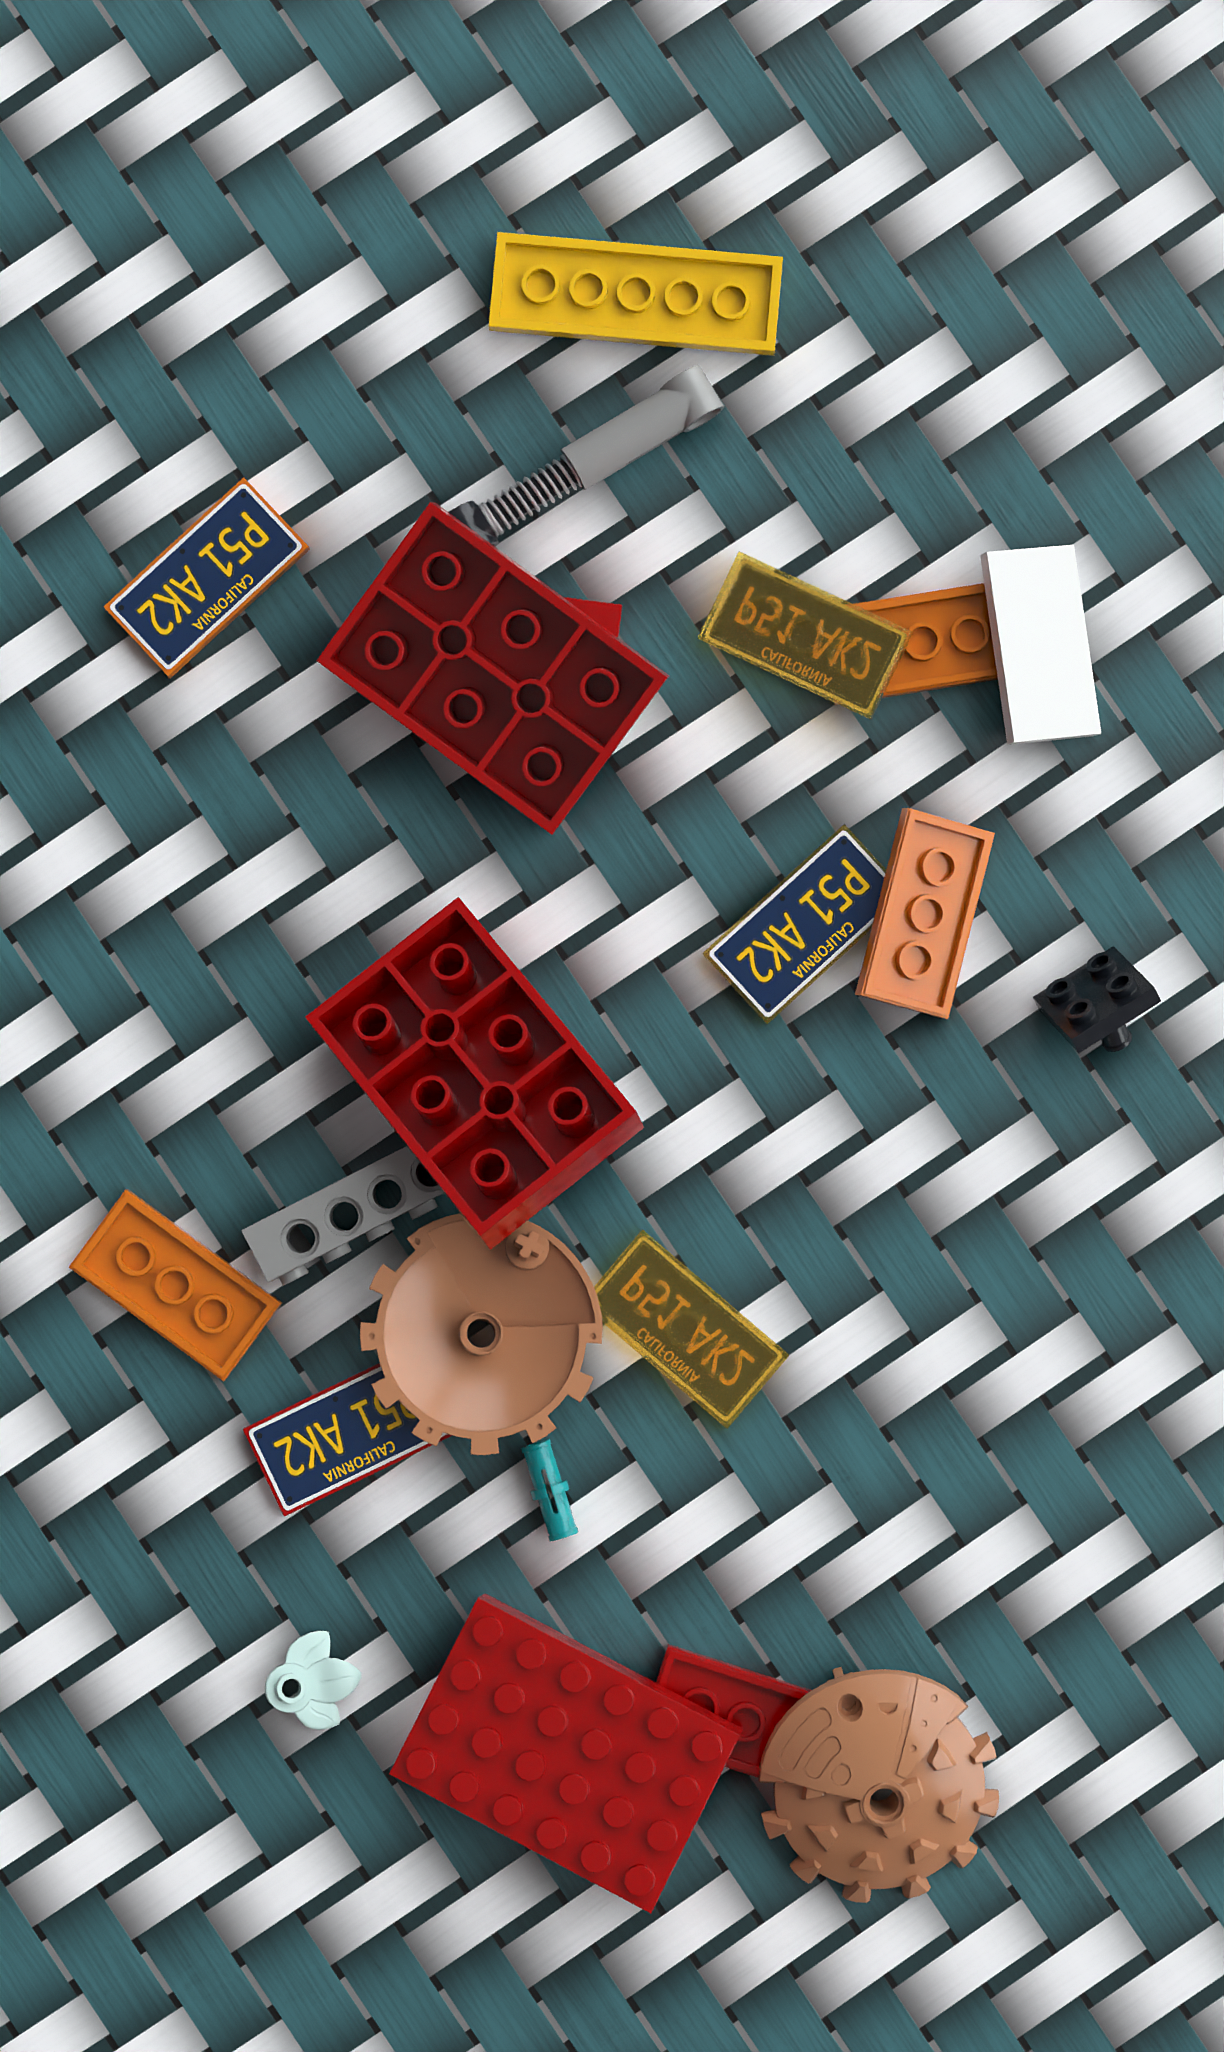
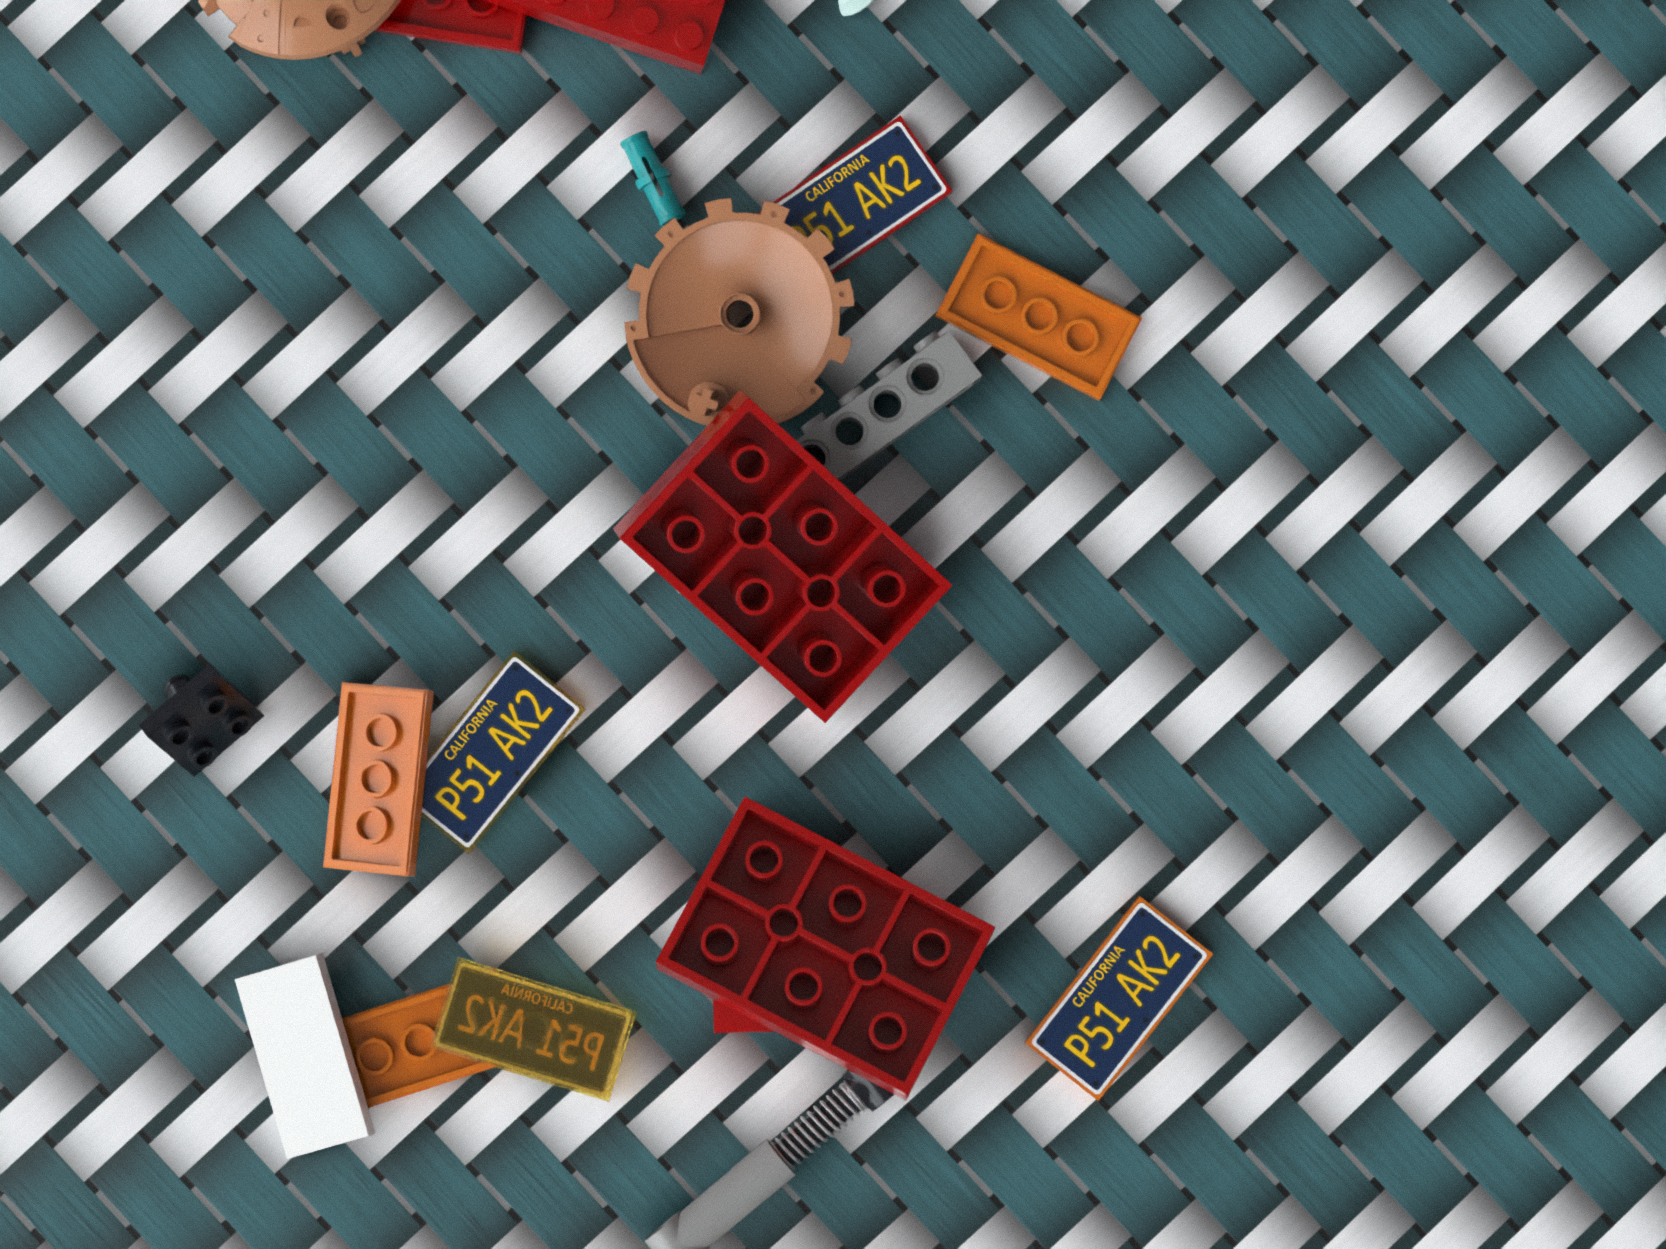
camera: 160 degrees right, 0 degrees up
clear yellow tile [594,1229,789,1429] -> none

